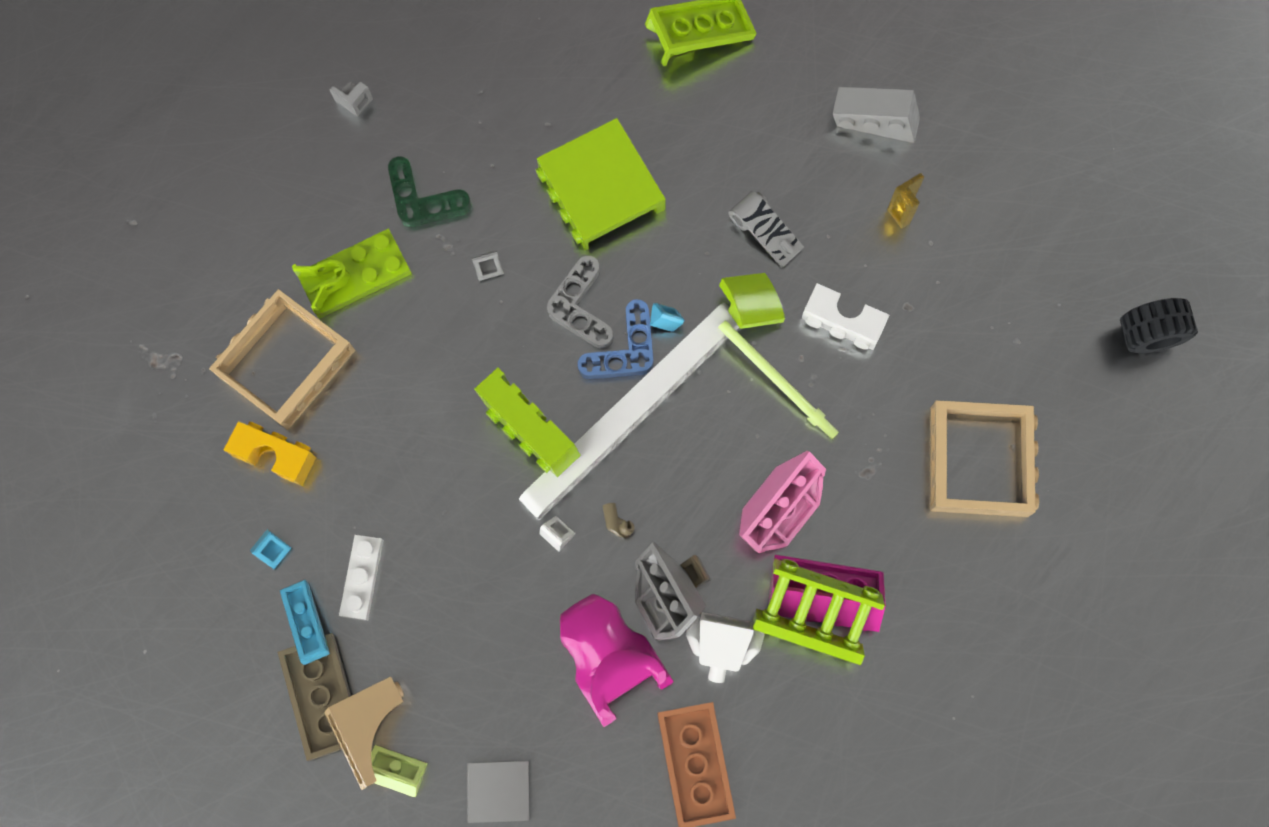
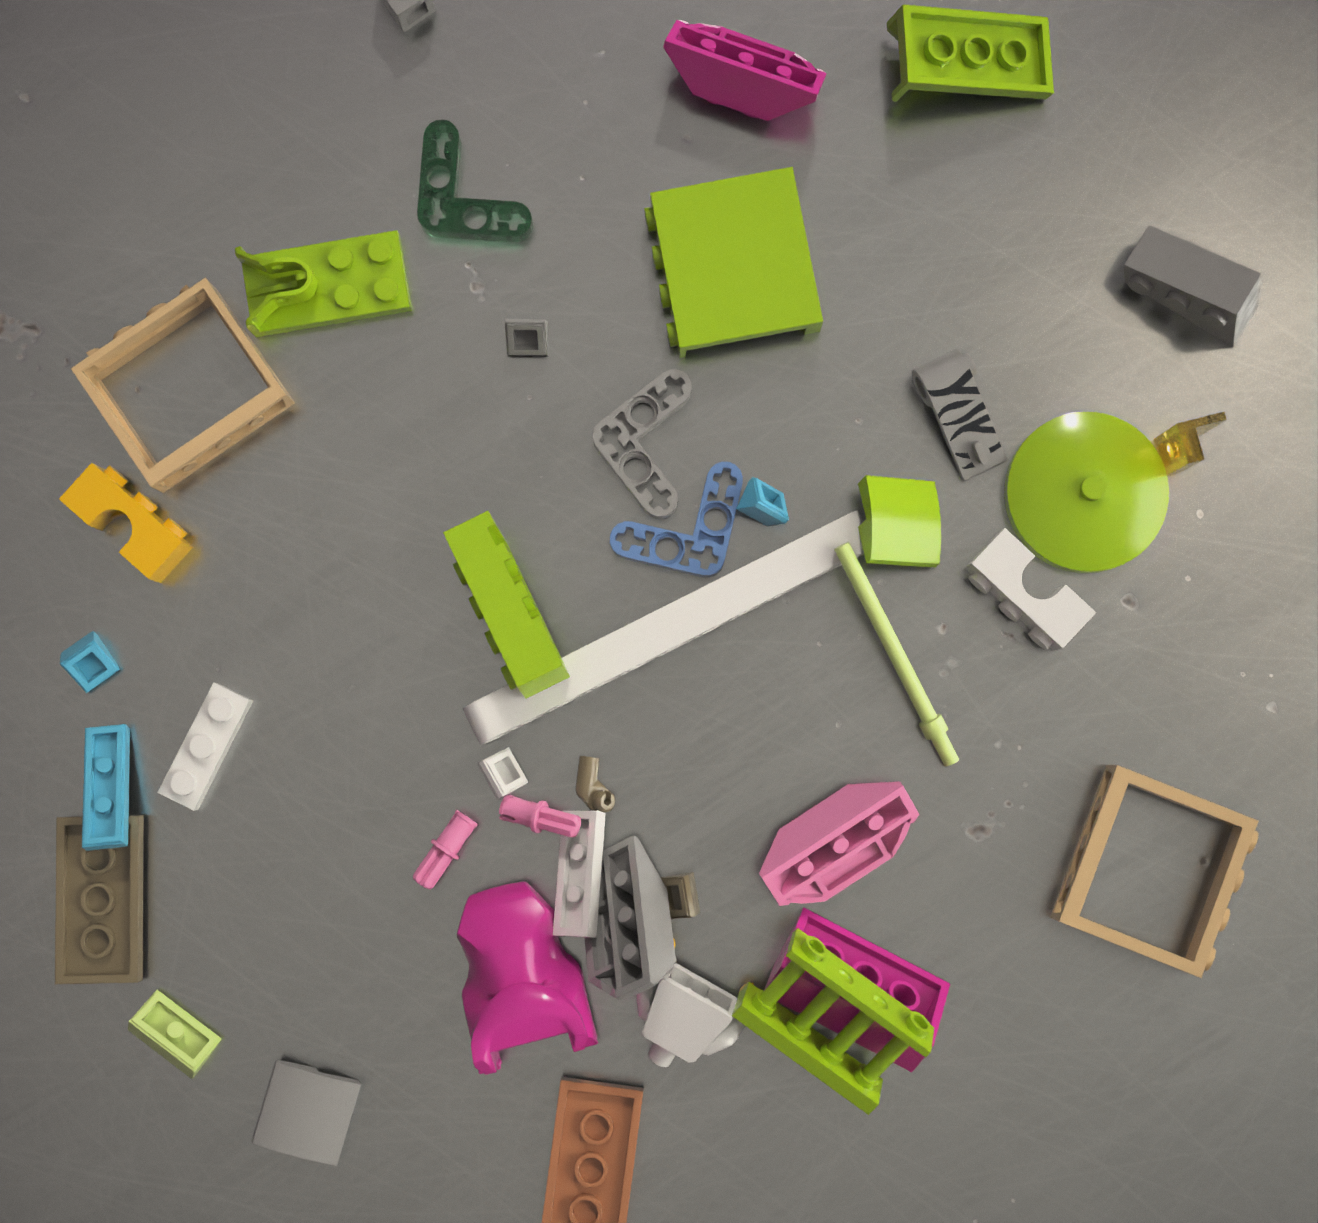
camera: 20 degrees right, 10 degrees up
tan arch [324,677,404,790] -> none
none -> bright pink axle [413,810,478,889]
none -> bright pink axle [499,794,581,837]
none -> white plate [553,811,605,938]
none -> dark pink wedge [663,20,827,121]
none -> lime dish [1004,412,1169,573]

